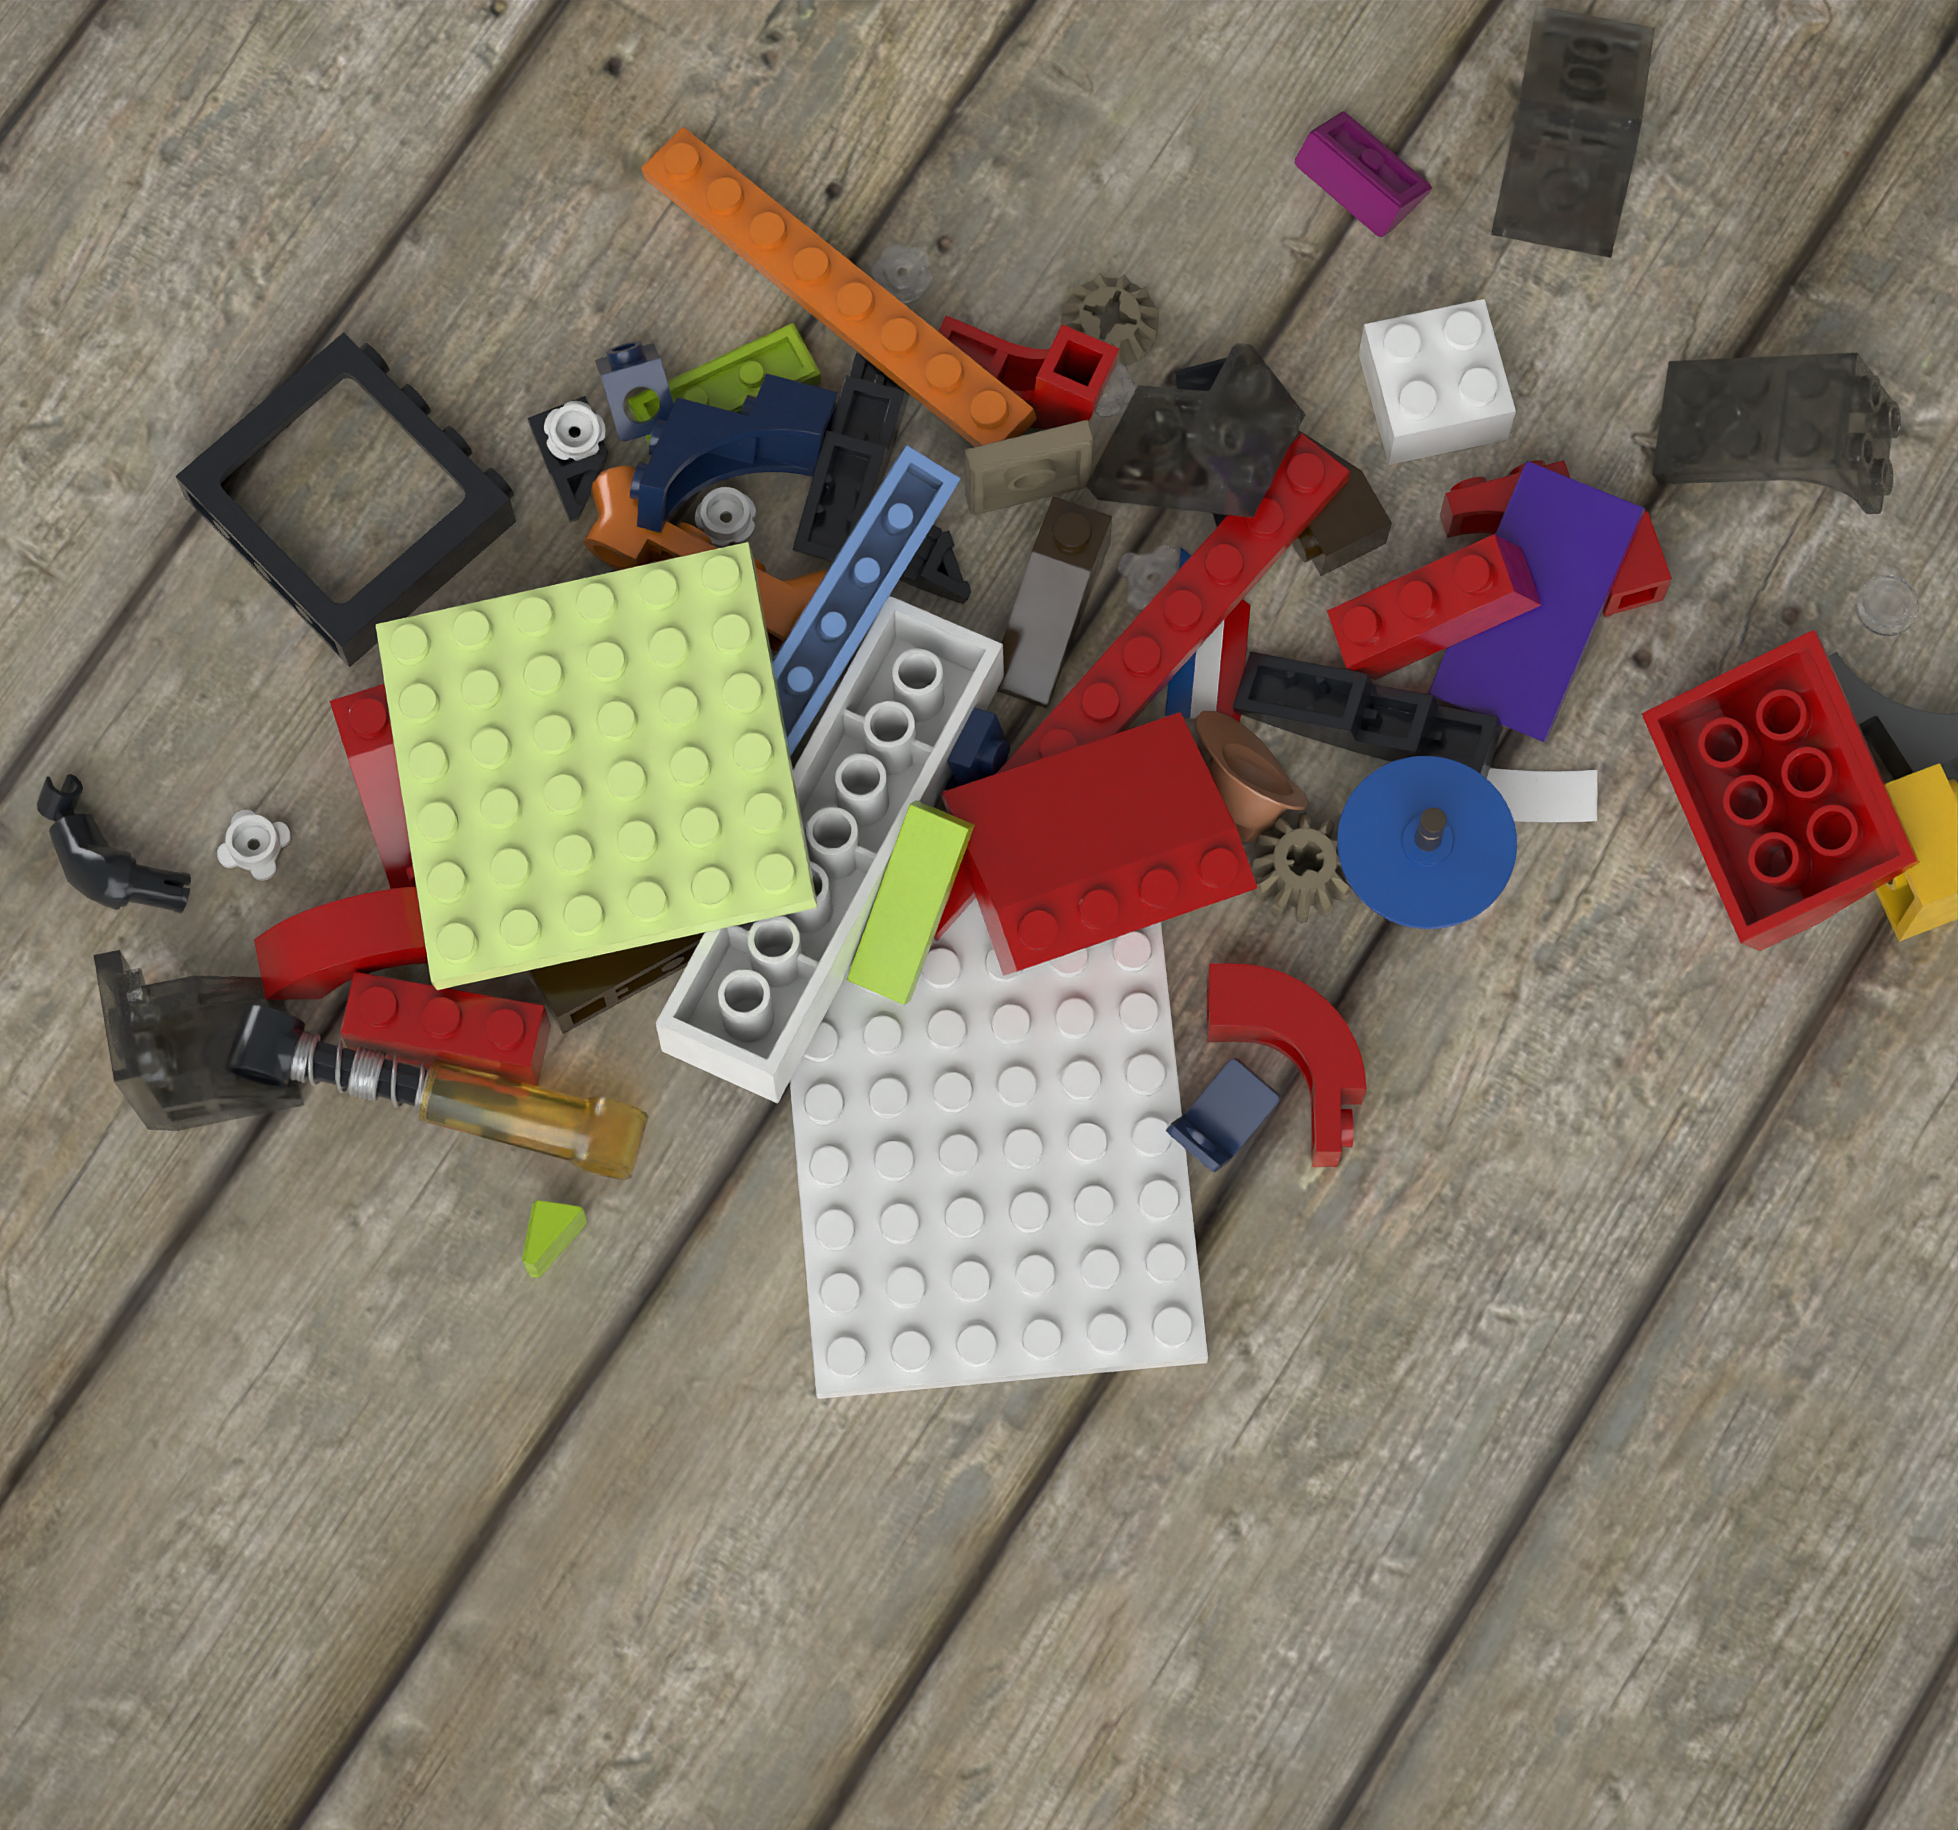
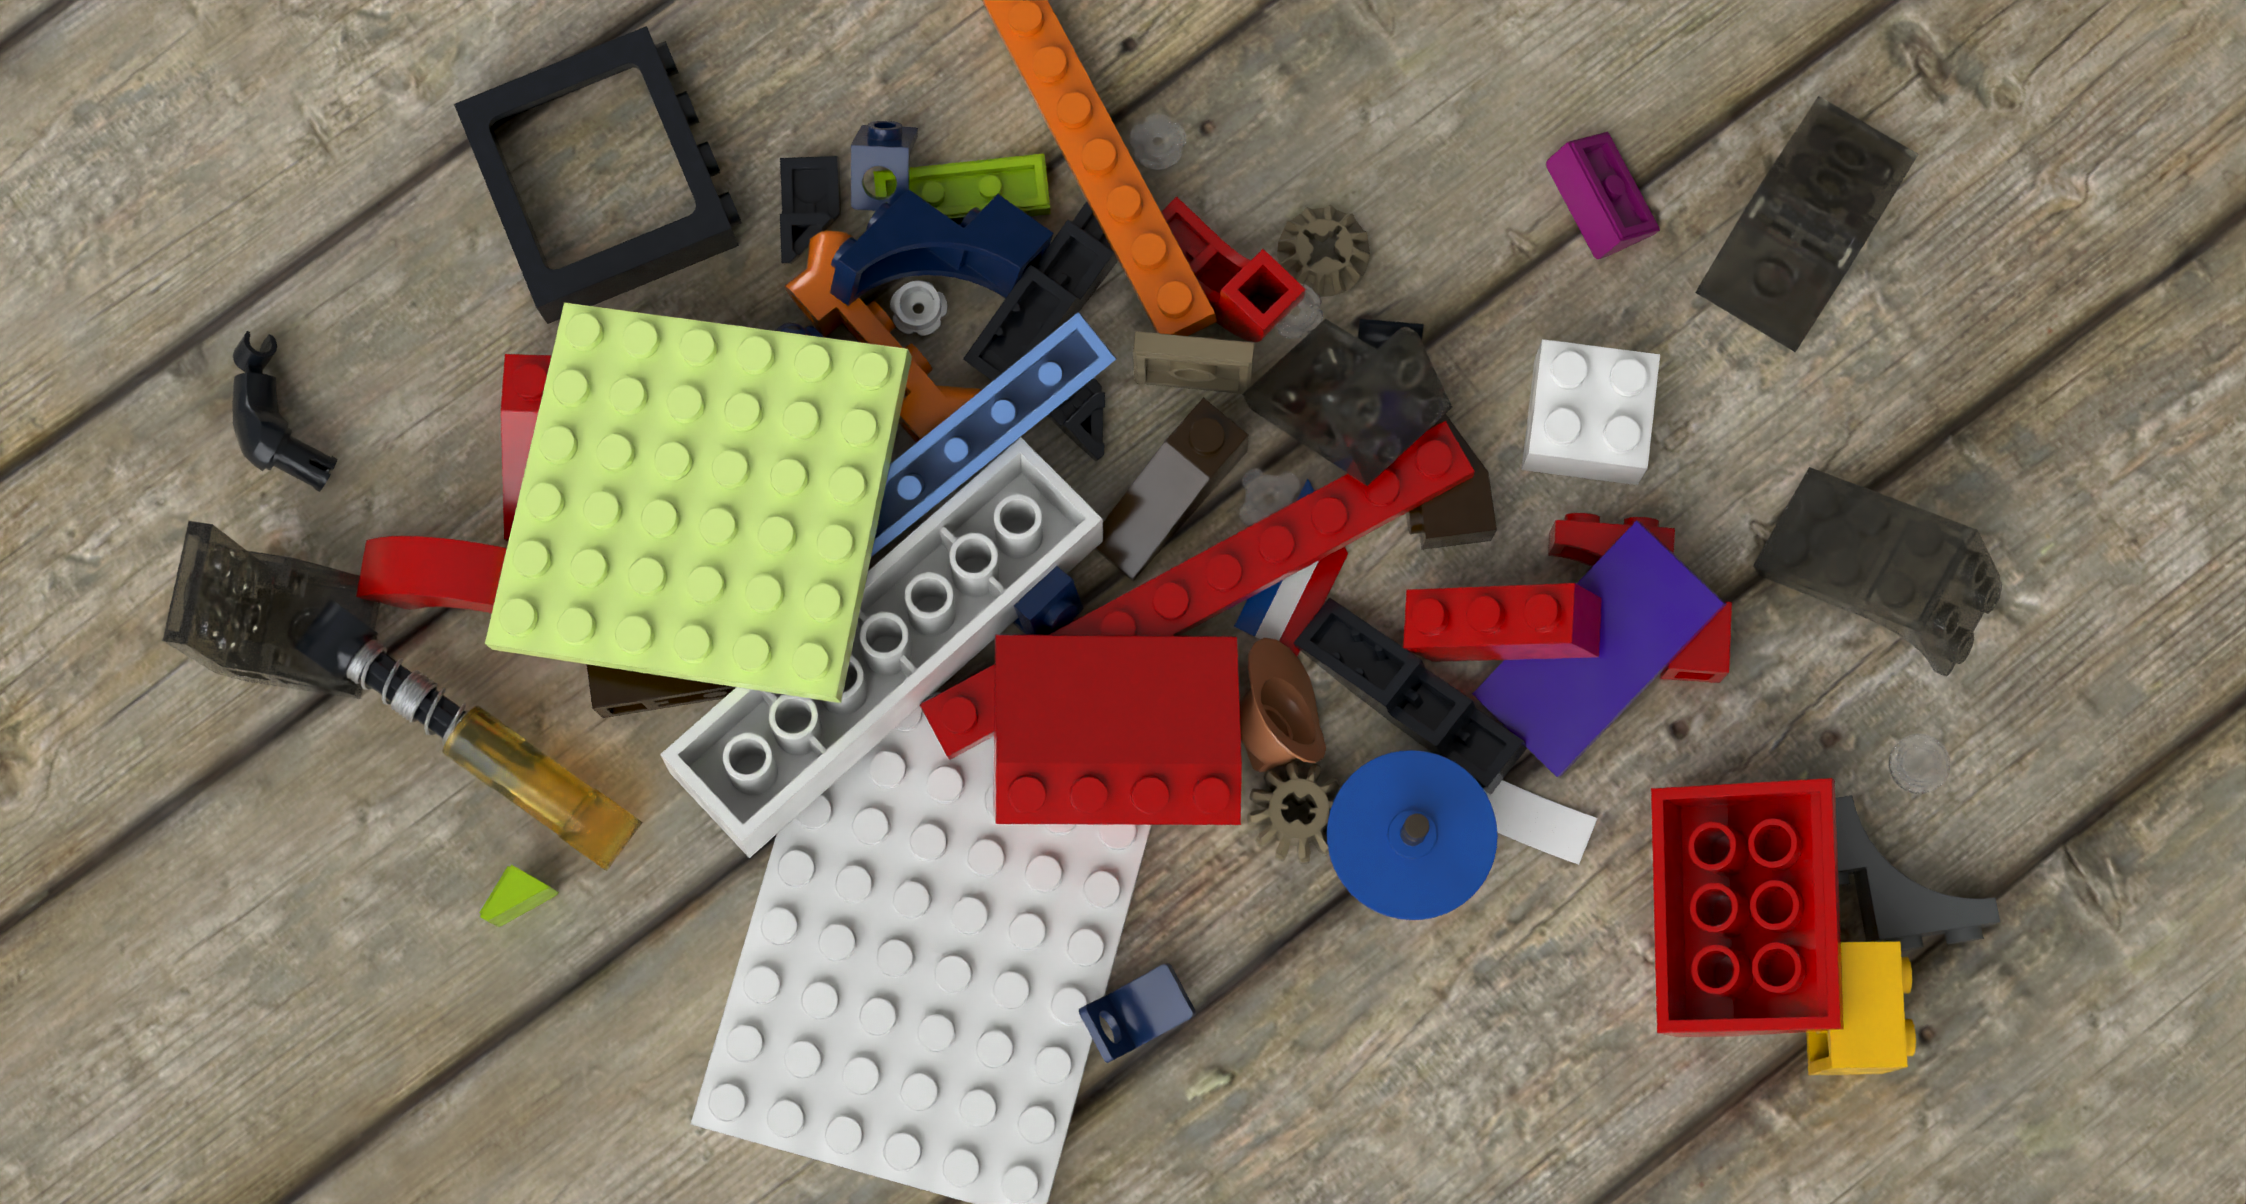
camera: 25 degrees right, 5 degrees up
white plate [217,810,291,881] -> none
red brick [340,972,551,1087] -> none
white plate [544,401,606,461] -> none
lime tile [846,800,975,1005] -> none
red arch [1206,963,1367,1167] -> none

